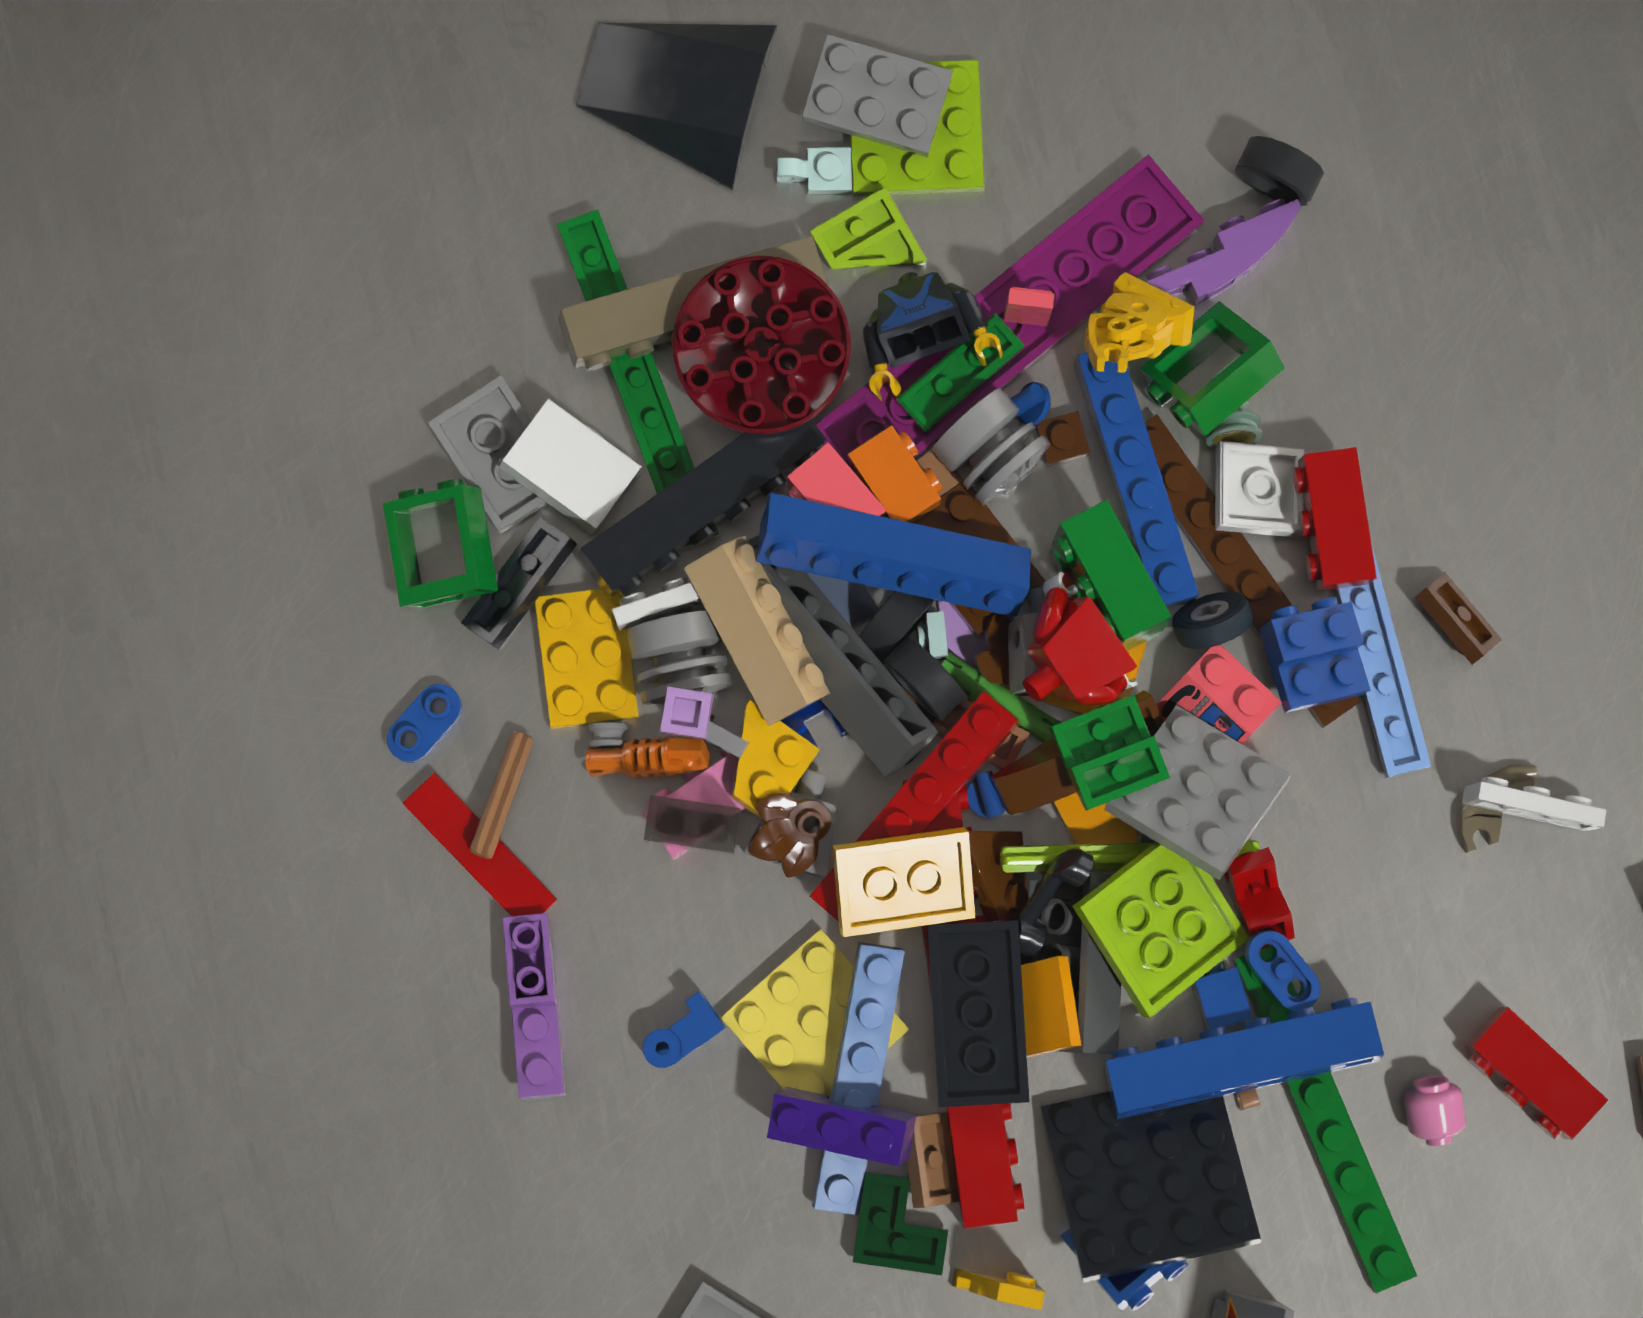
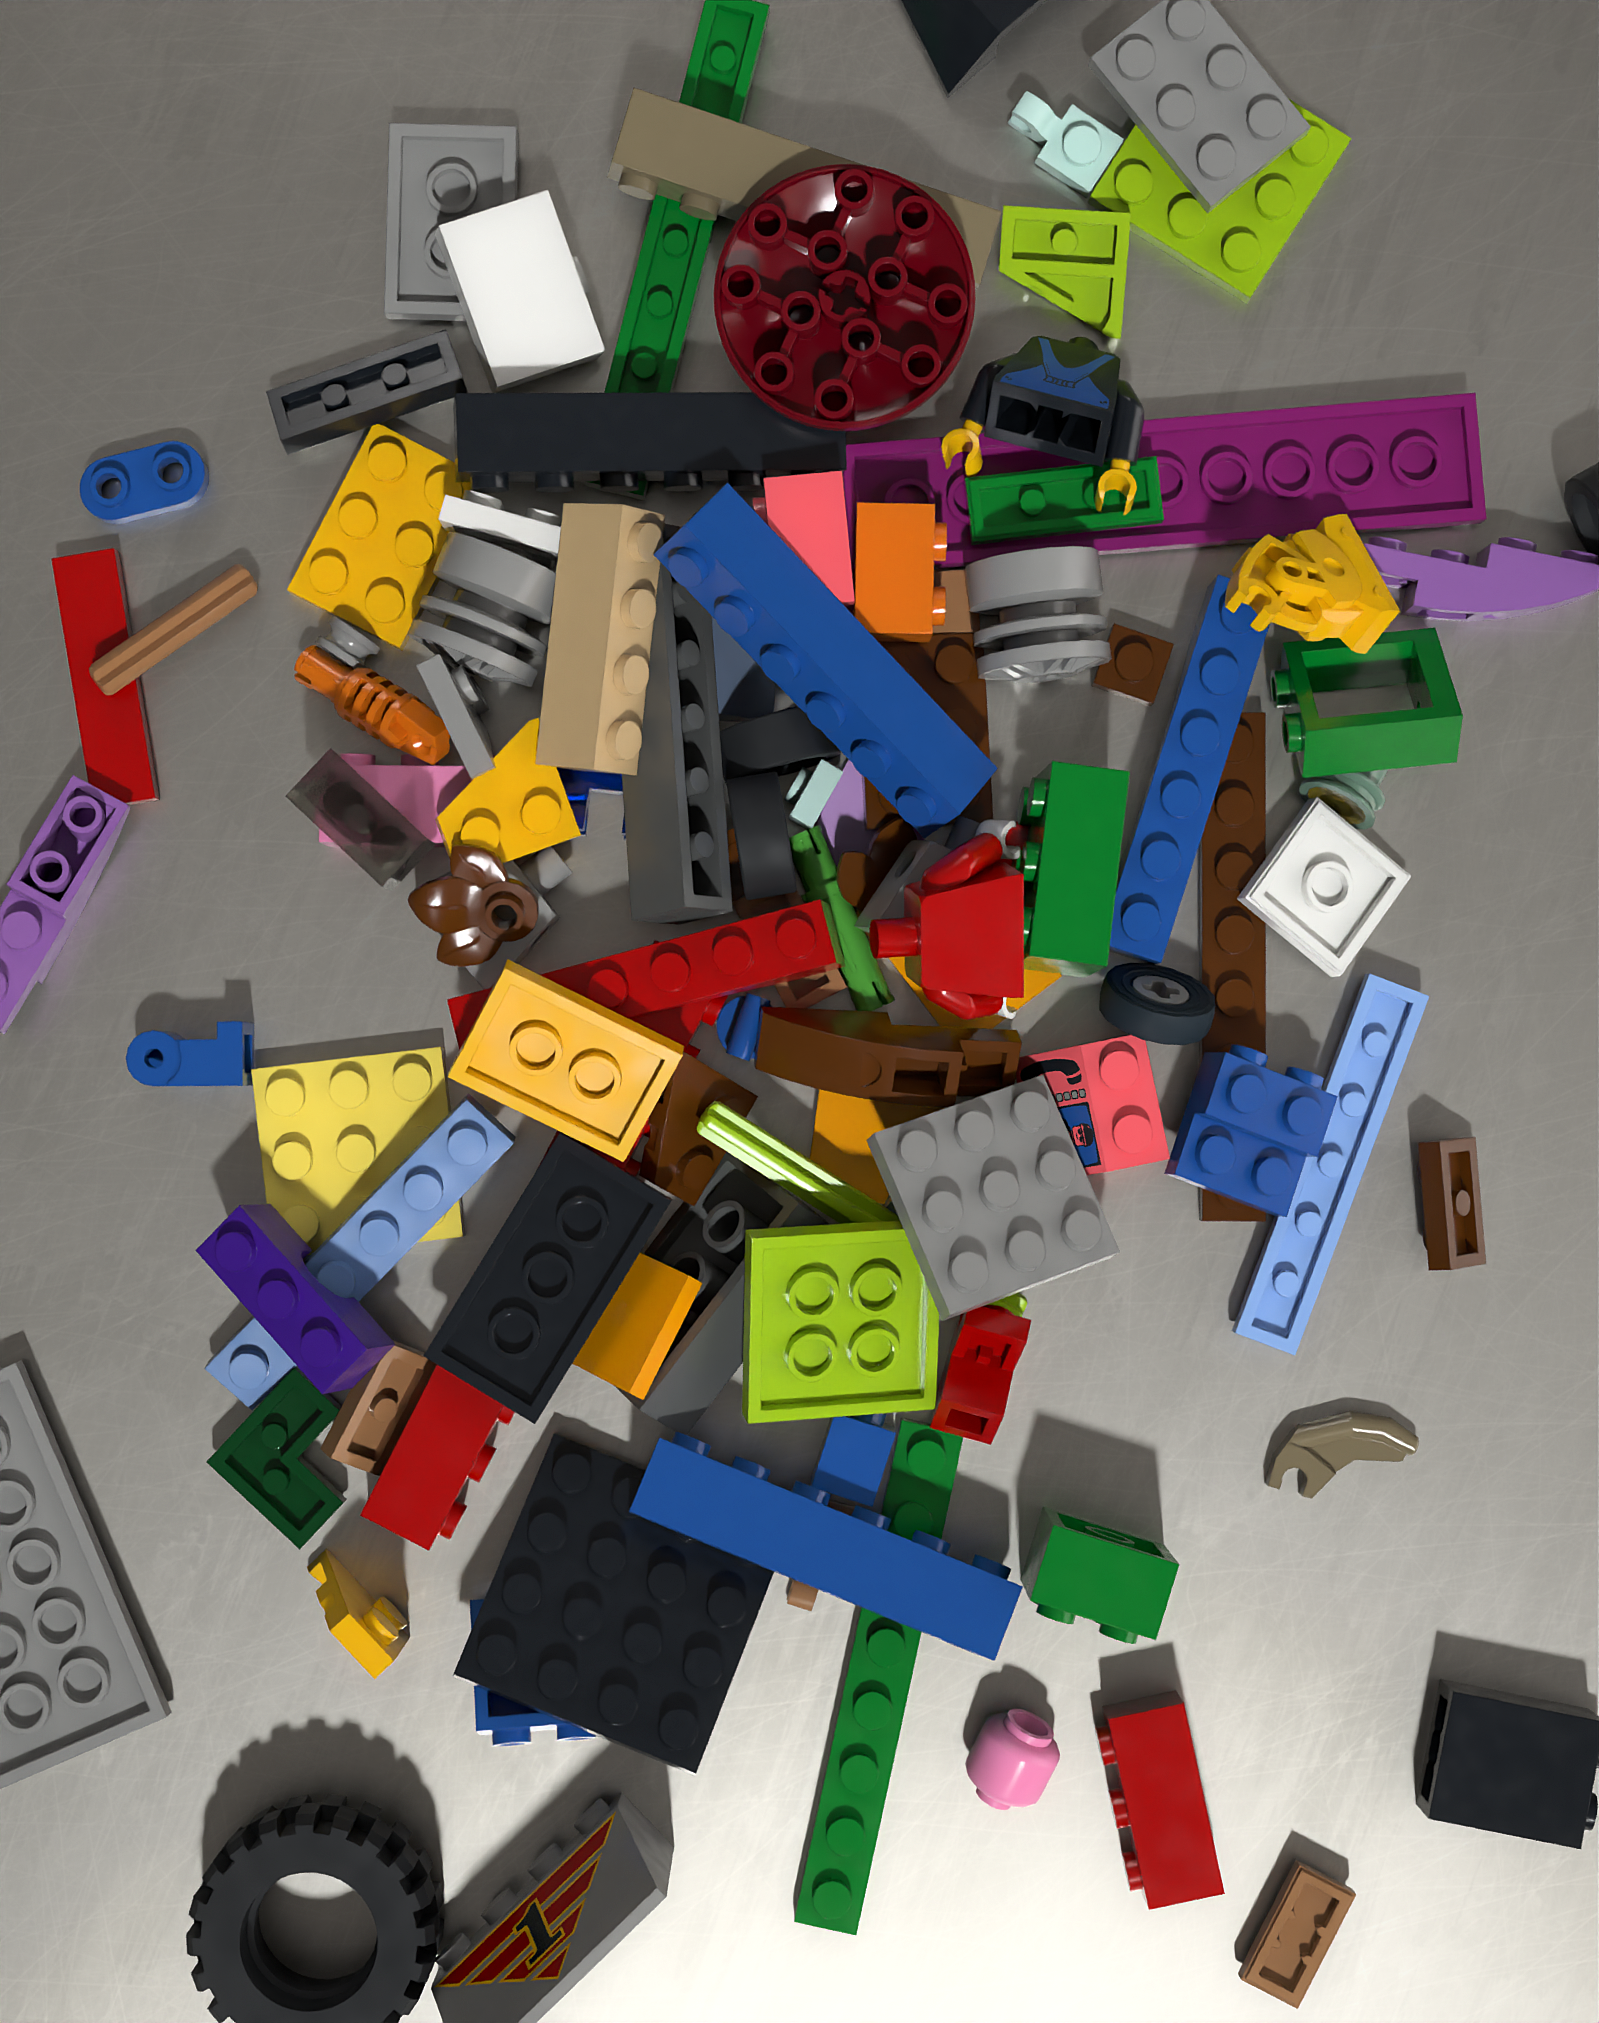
camera: 30 degrees right, 5 degrees up
green window [383,479,498,609] -> none
lavender plate [660,687,714,740] -> none
coral tile [1003,287,1054,326] -> none
blue plate [1010,382,1051,425] -> none
black bar [1016,848,1094,957] -> none
green slope [1048,695,1171,811] -> none
blue plate [1244,930,1320,1011] -> none
red brick [1293,447,1377,591] -> none
white plate [1462,777,1606,831] -> none
none -> green brick [1020,1507,1180,1644]

